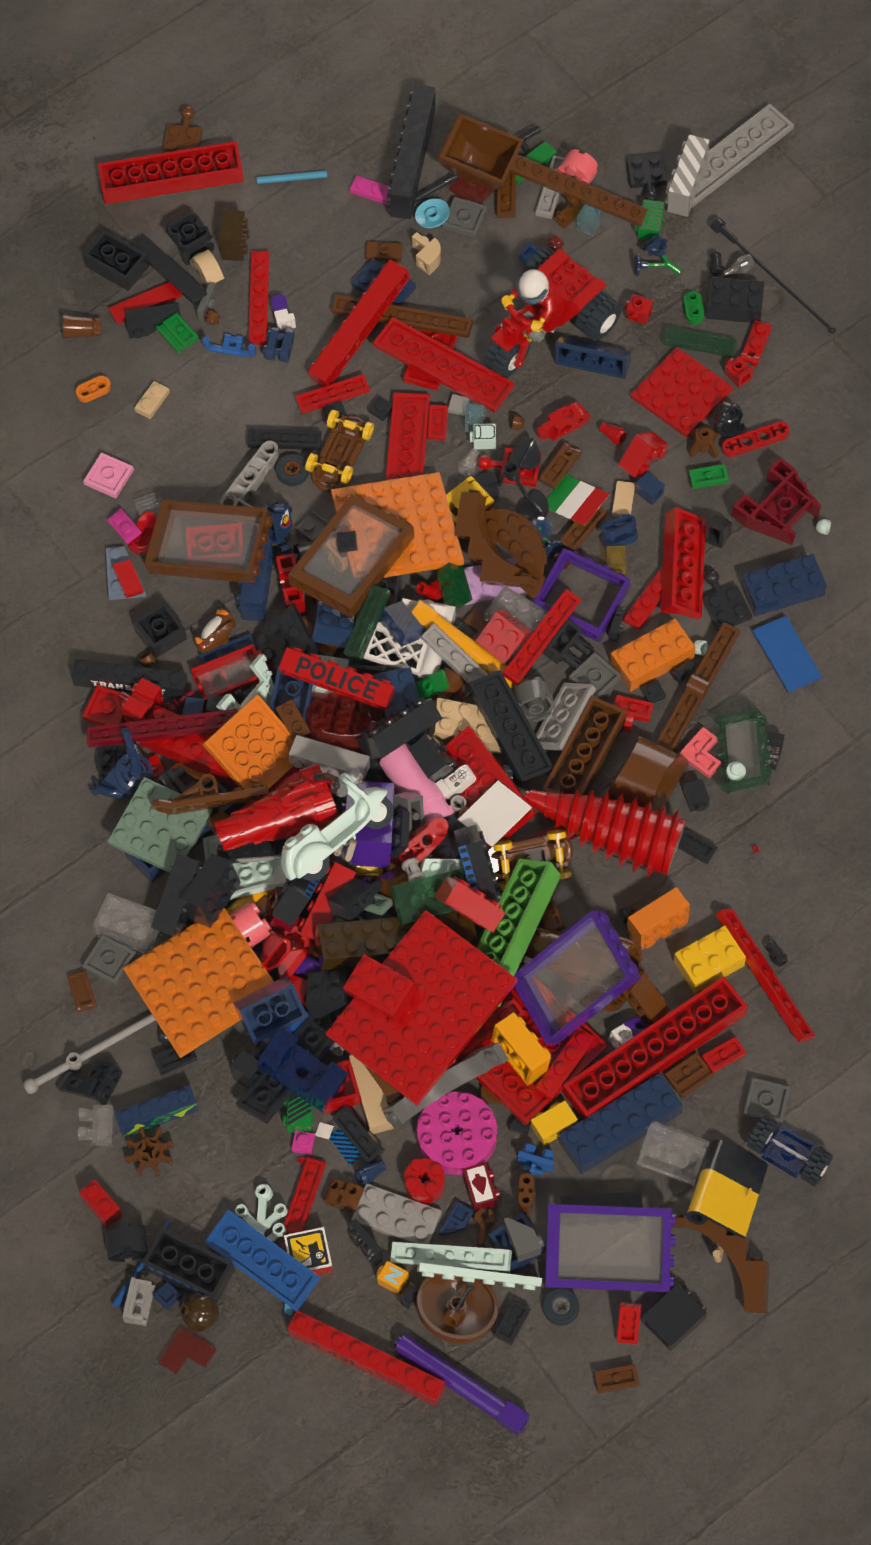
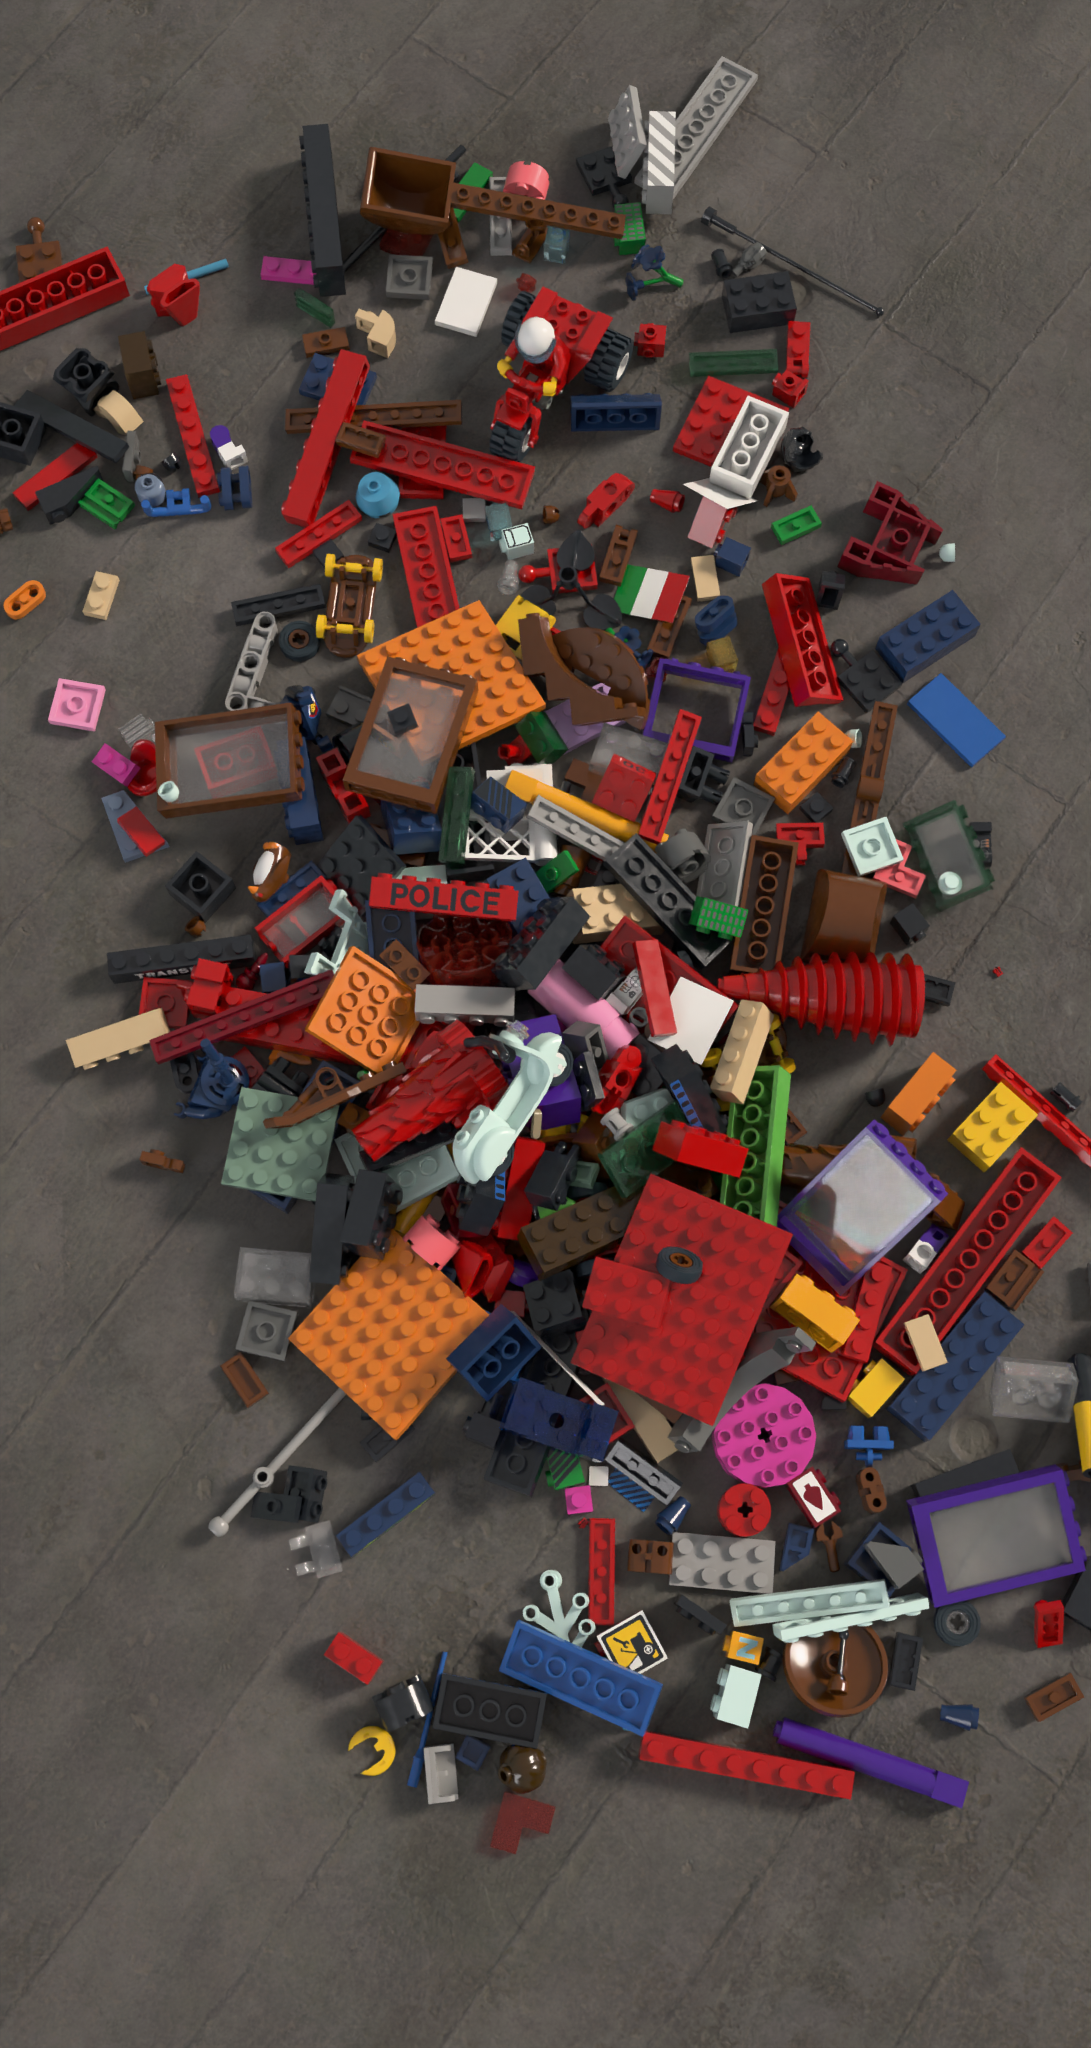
camera: 20 degrees left, 10 degrees up
reddish brown gear [125,1128,174,1177] -> none
medium azure dish [415,199,450,228] -> none
blue tile [519,243,541,263] -> none
green plate [683,291,704,325] -> none
red beam [722,421,790,457] -> none
none -> tan brick [66,1008,171,1070]
none -> sand blue head [135,473,166,507]
none -> reddish brown plate [139,1149,186,1174]
none -> red piece [147,263,200,327]
none -> light aqua hinge [158,781,179,802]
none -> black hinge [161,452,181,472]
none -> clear green tile [294,288,335,328]
none -> reddish brown plate [335,422,386,458]
none -> yellow head [348,1726,395,1776]
none -> dark azure cone [356,472,400,518]
none -> white tile [435,267,497,337]
none -> white sticker [510,1311,605,1405]
none -> light grey plate [608,85,647,179]
none -> tile [632,939,677,1037]
none -> black bush [656,1246,703,1284]
none -> white sticker [683,478,758,509]
none -> green brick [689,896,748,940]
none -> white brick [709,396,789,499]
none -> tan brick [710,1000,774,1104]
none -> light aqua brick [710,1664,761,1728]
none -> light aqua plate [841,817,904,877]
none -> tan tile [904,1314,948,1372]
none -> dark blue cone [940,1704,979,1731]

